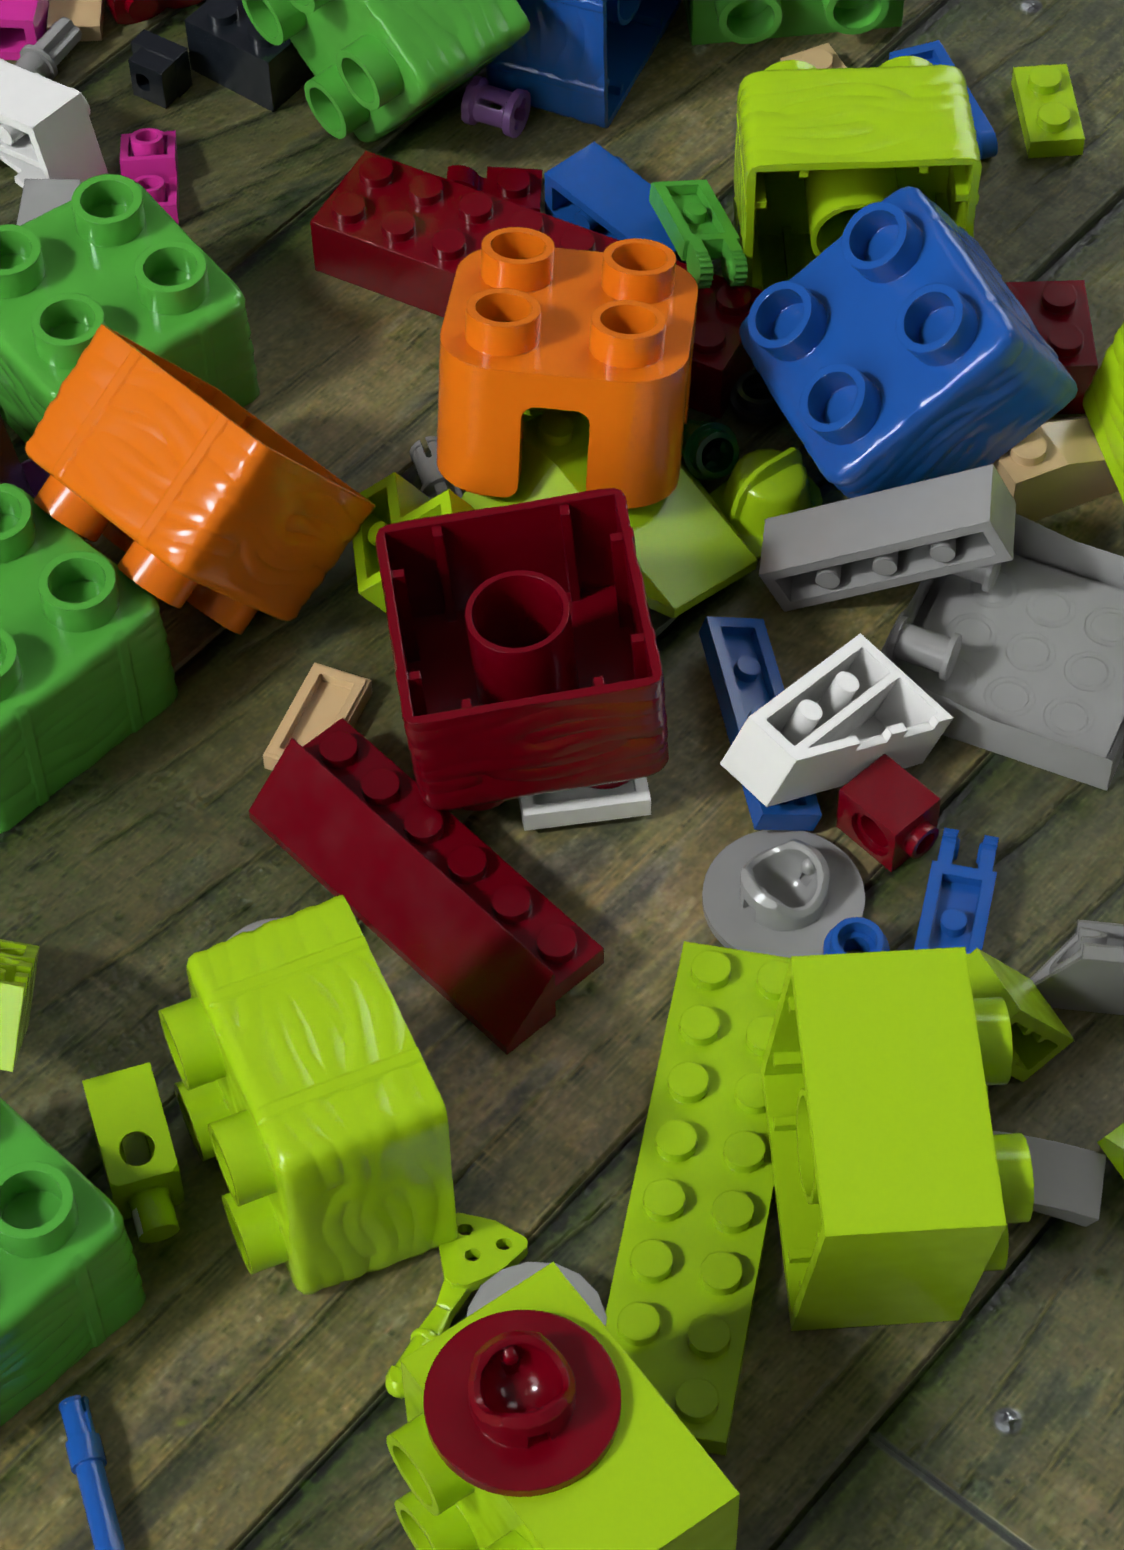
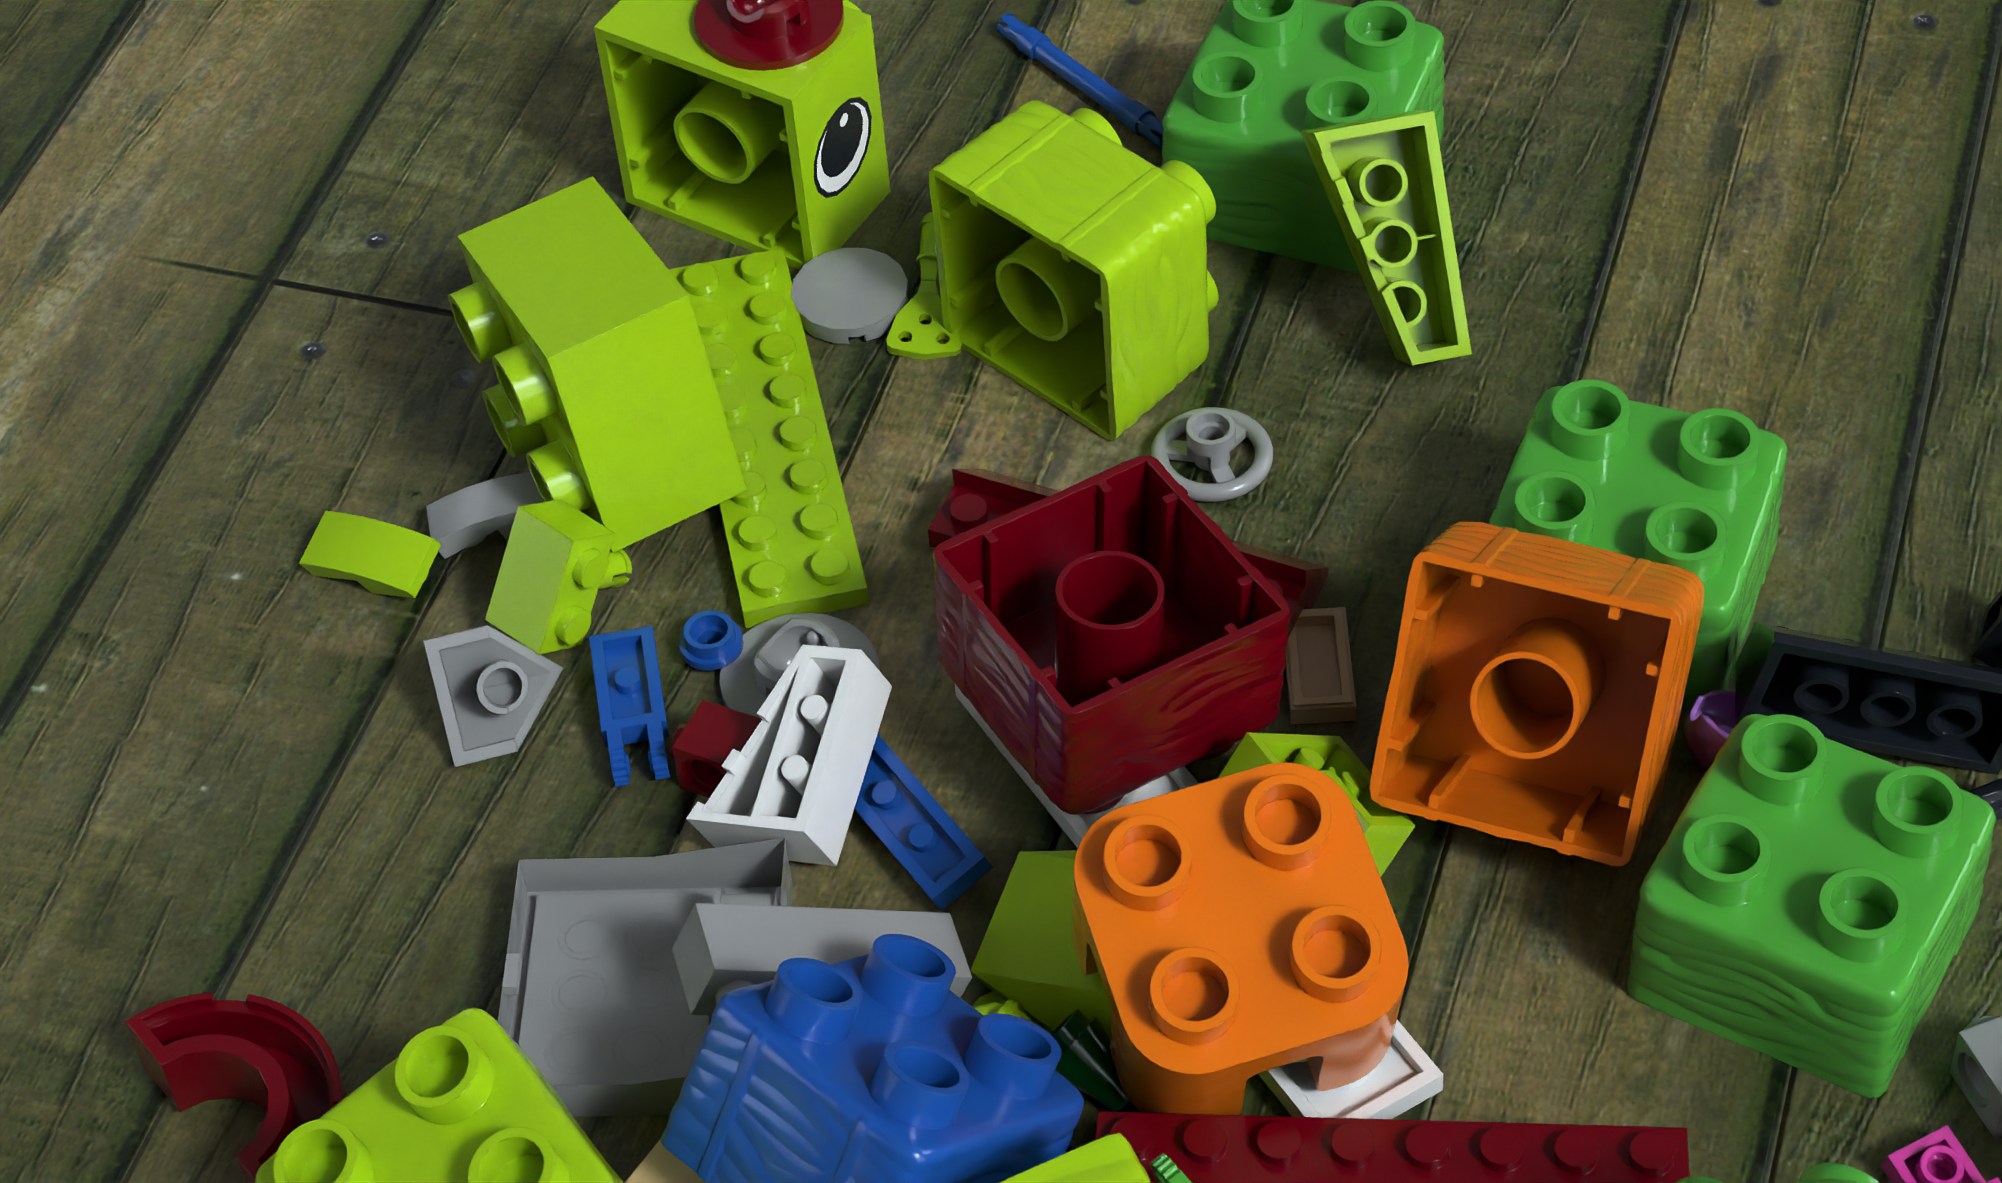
camera: 160 degrees right, 5 degrees down
lime torso [82,1062,185,1243] -> none

